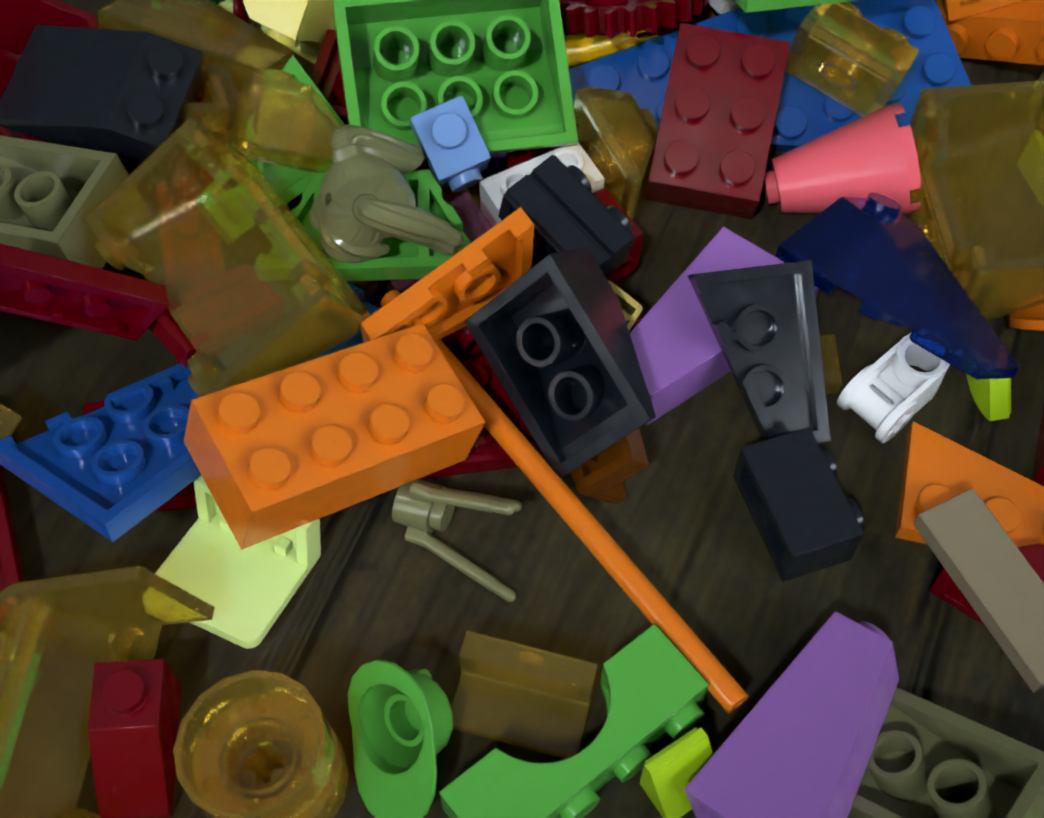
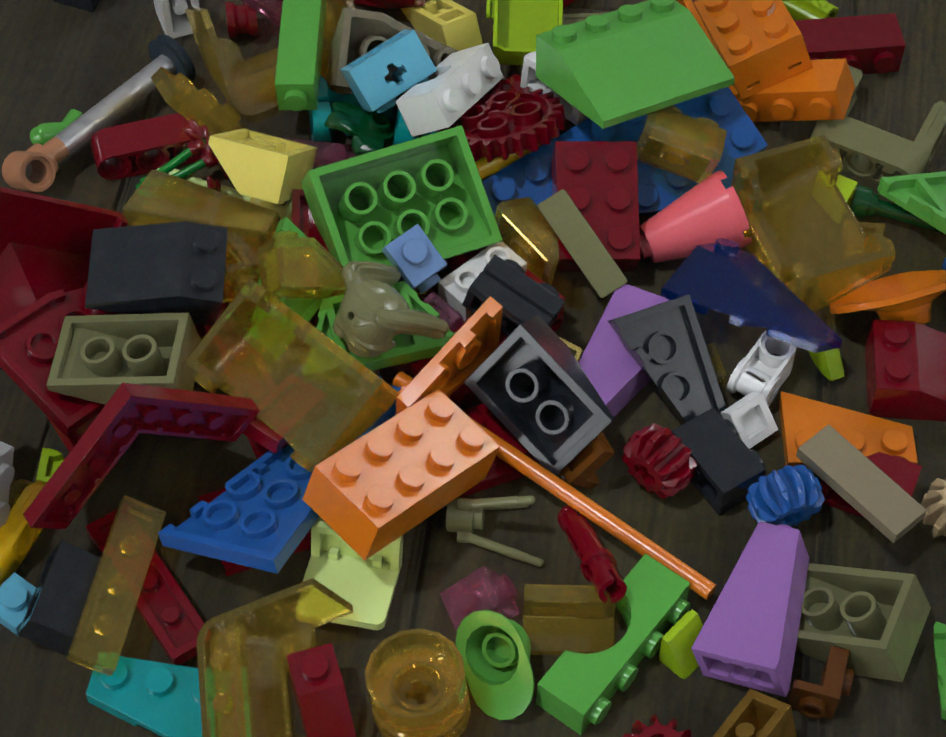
camera: 15 degrees left, 5 degrees down
none -> clear pink bracket [440,565,520,632]
none -> olive sticker [538,189,627,298]
none -> dark red pin [557,505,627,604]
none -> dark red gear [622,423,697,499]
none -> white plate [721,392,778,449]
none -> blue gear [746,465,825,527]

